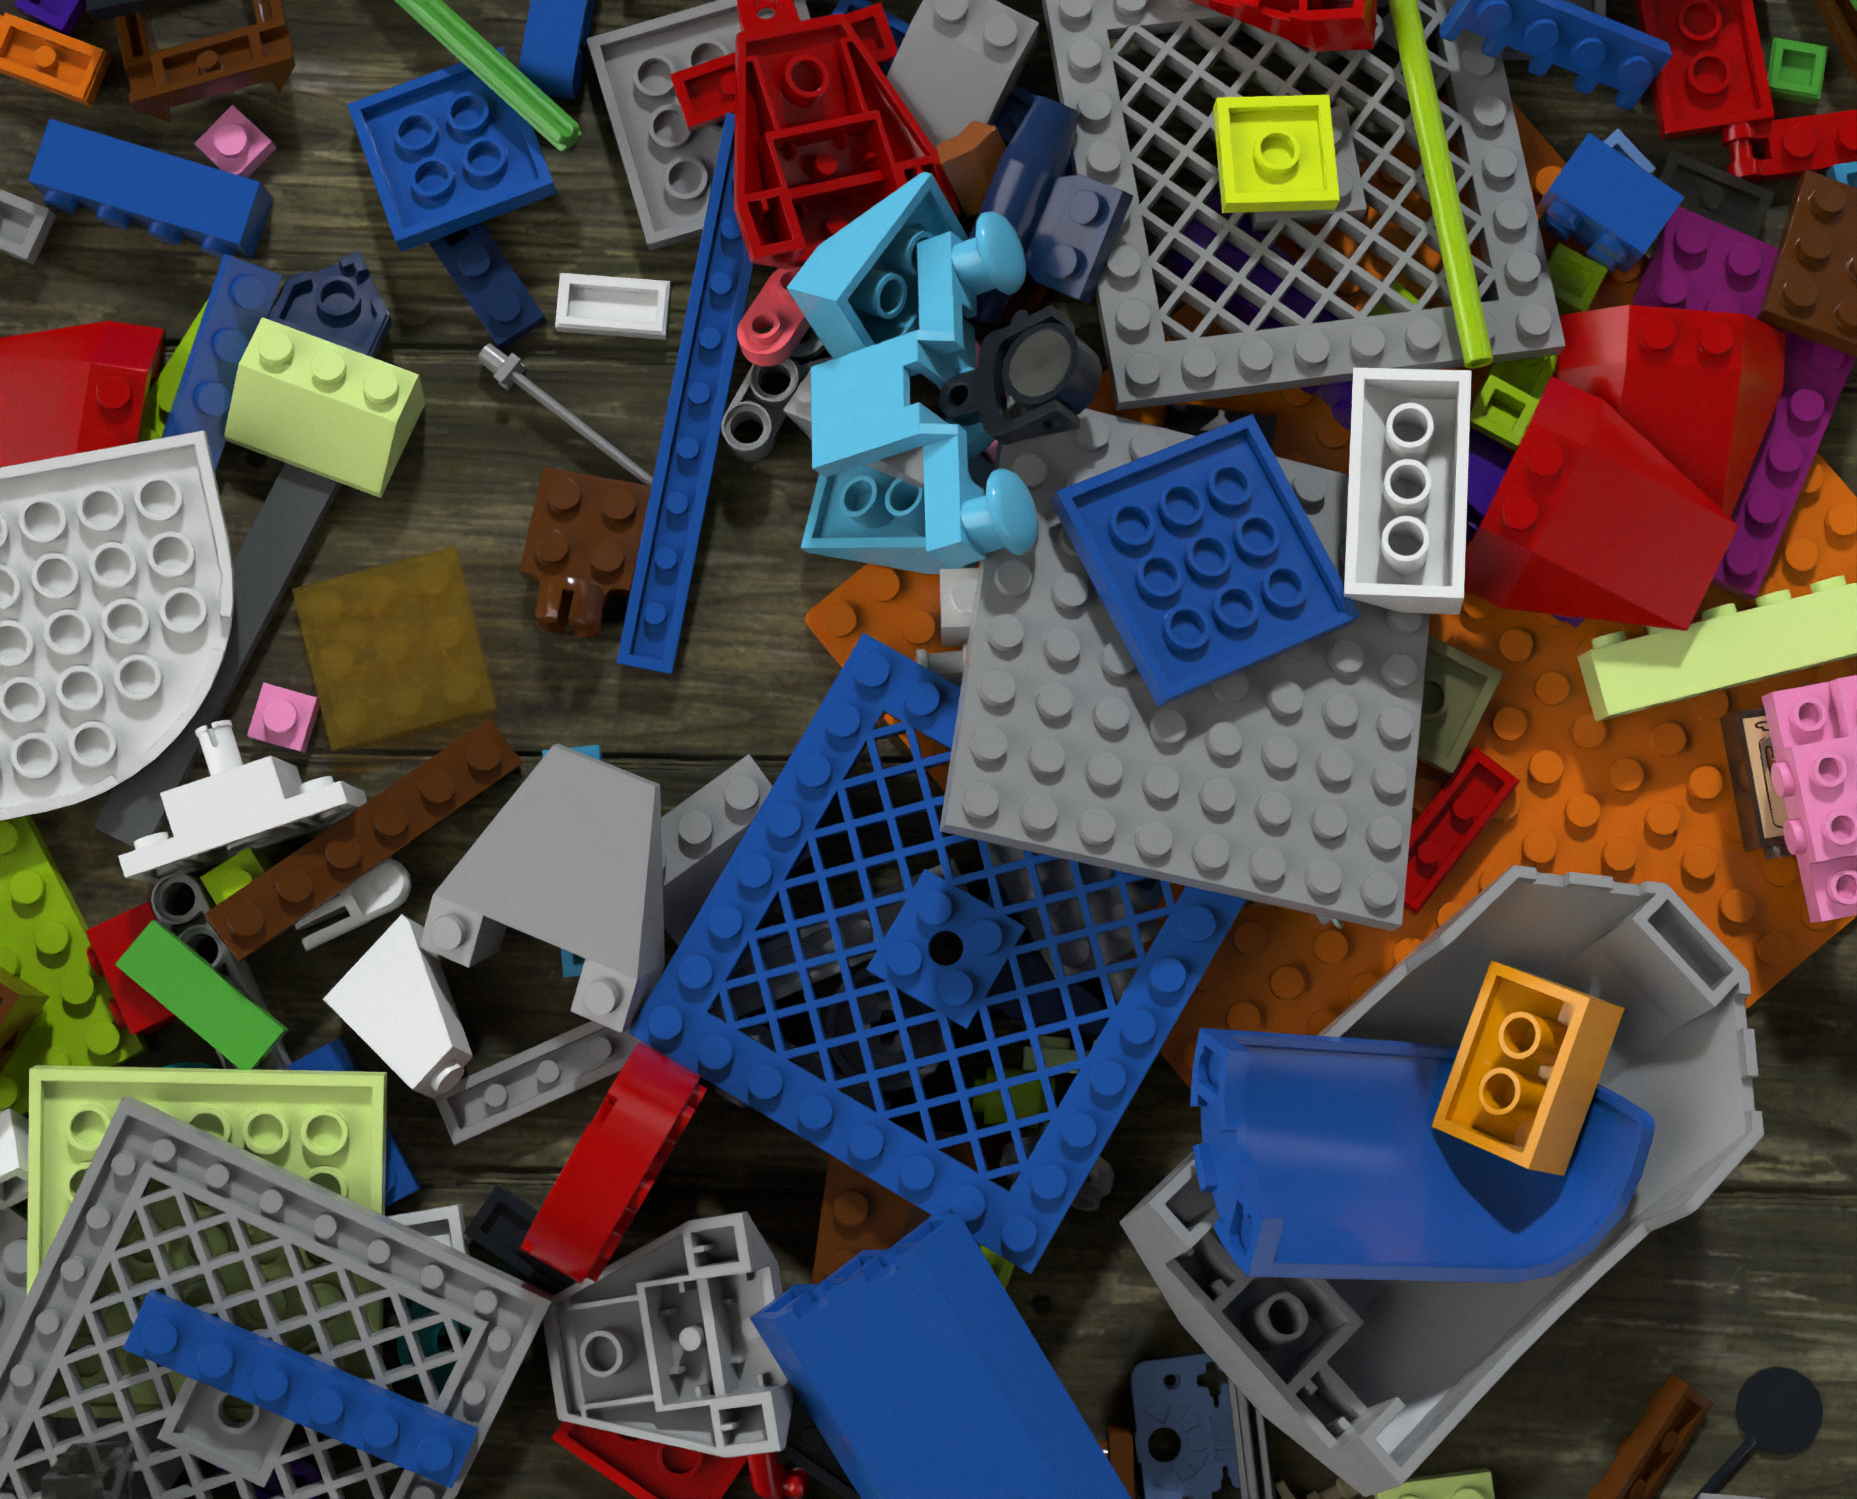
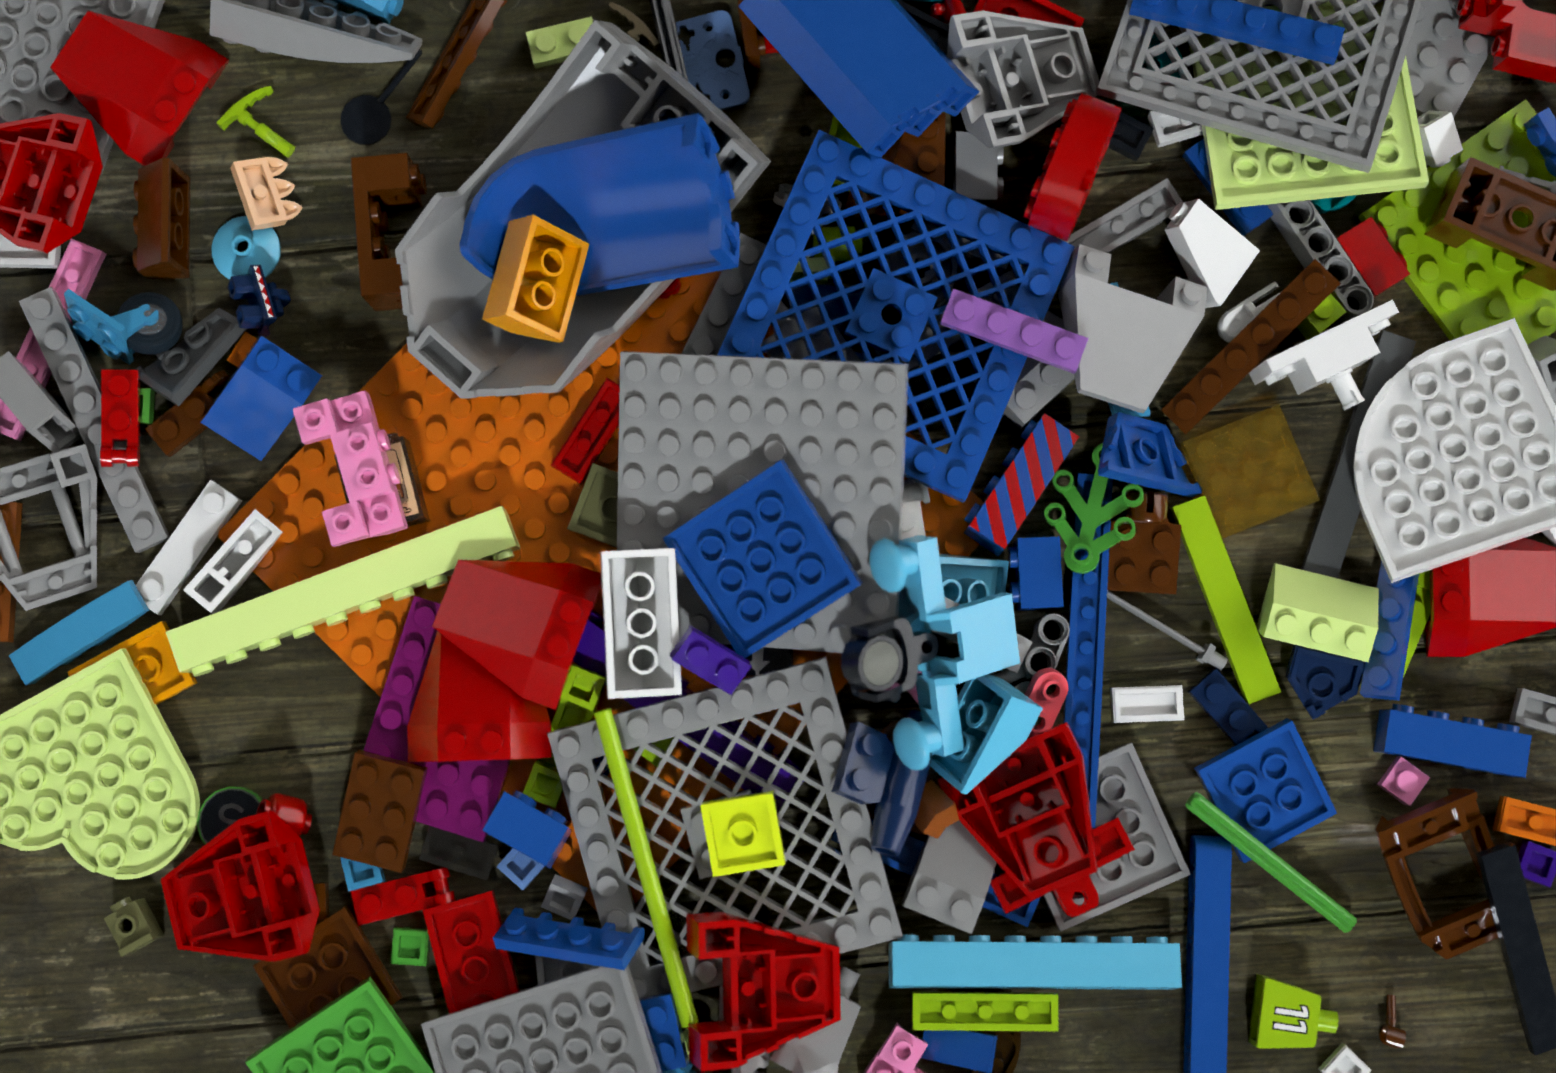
camera: 170 degrees right, 0 degrees up
bright green tile [115,920,289,1070] -> none
bright pink plate [247,682,322,753] -> none
none -> reddish brown plate [351,153,427,311]
none -> light grey plate [541,874,588,920]
none -> dark purple plate [670,625,752,695]
none -> light grey plate [681,233,766,355]
none -> medium lavender plate [940,288,1089,374]
none -> light grey brick [953,131,1004,209]
none -> brick [964,413,1079,556]
none -> blue brick [1008,536,1064,611]
none -> bright green plant [1044,443,1144,574]
none -> blue wing [1098,412,1202,498]
none -> lime tile [1170,495,1281,704]

